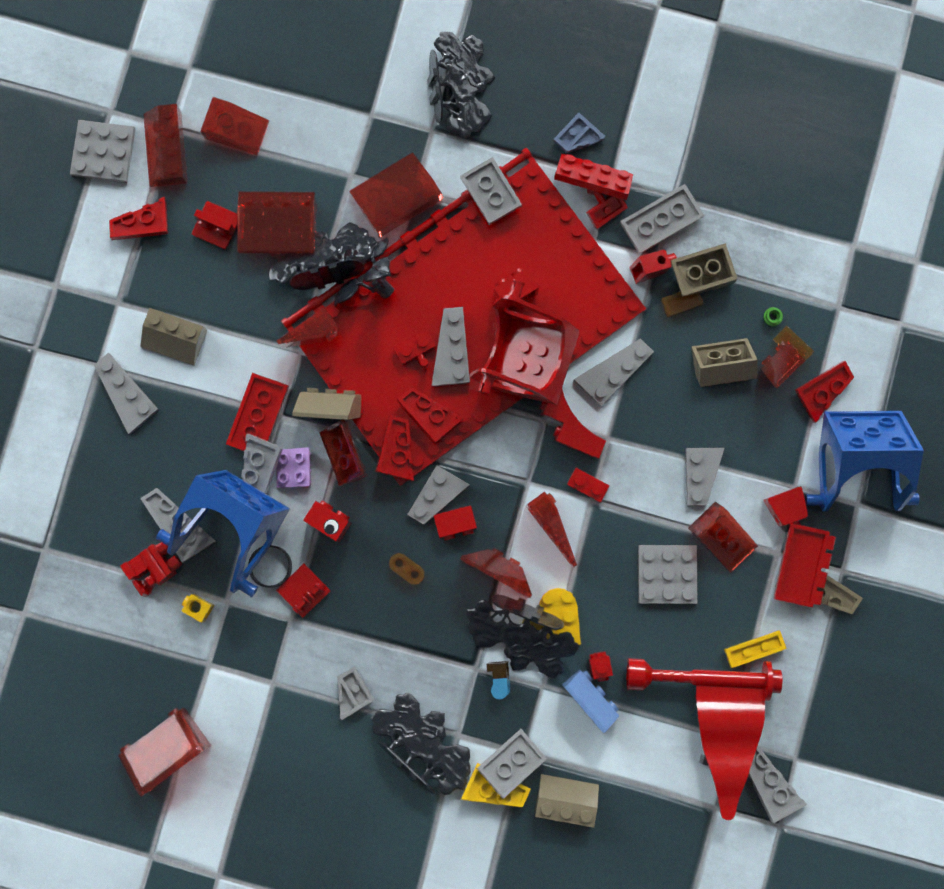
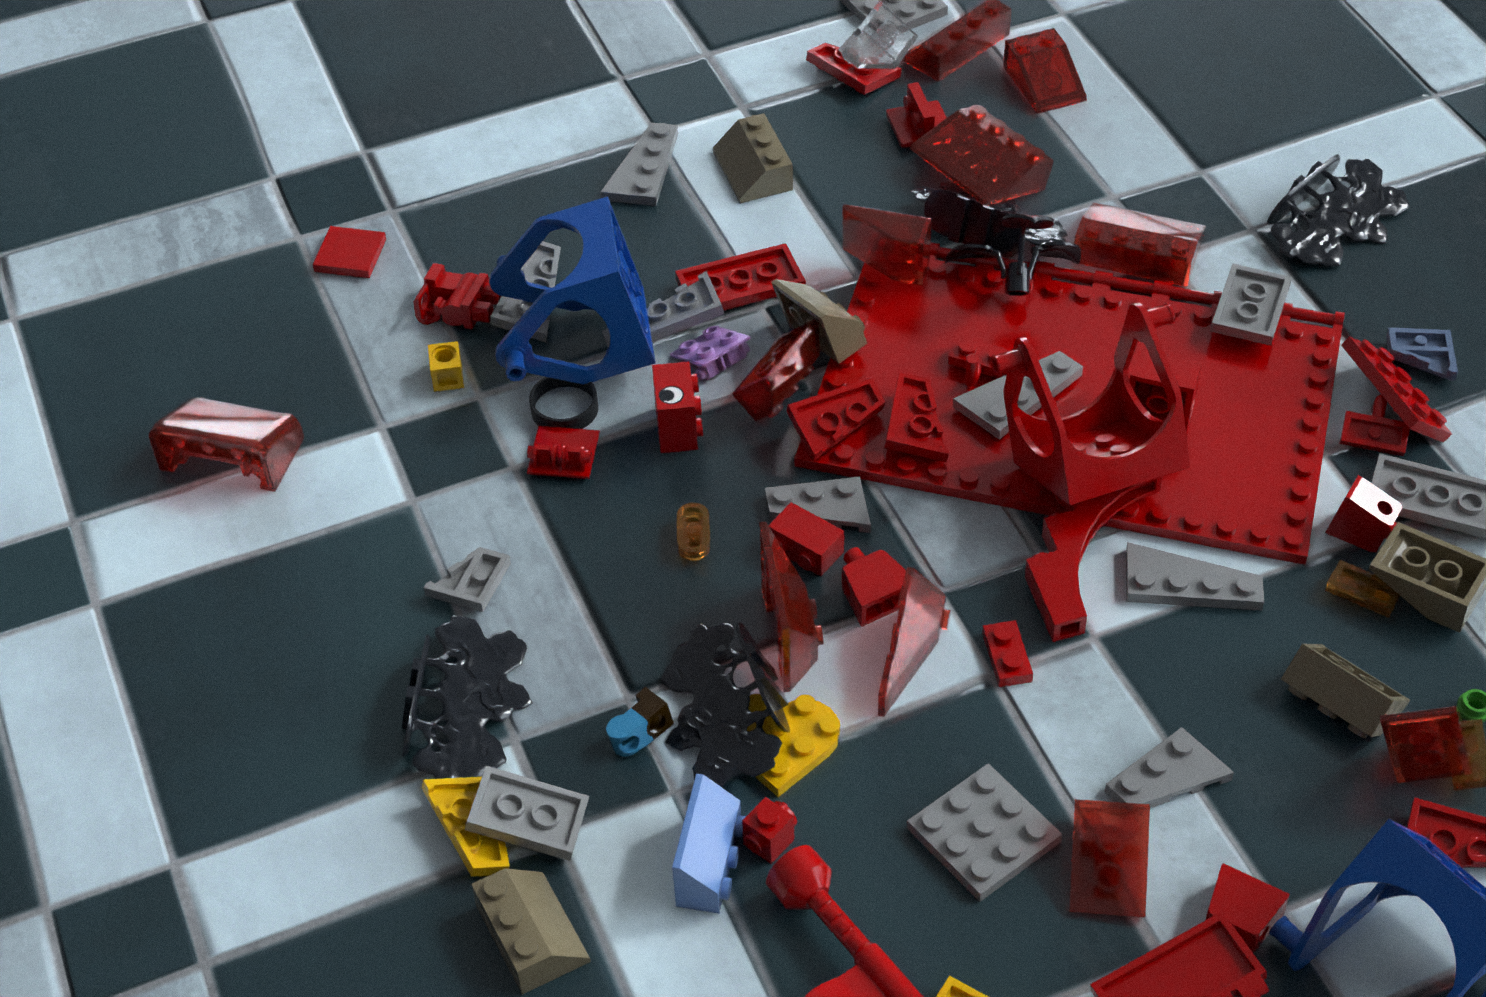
camera: 55 degrees right, 35 degrees down
none -> red tile [312,226,387,278]
none -> clear slope [838,0,918,69]
none -> red torso [842,547,917,627]

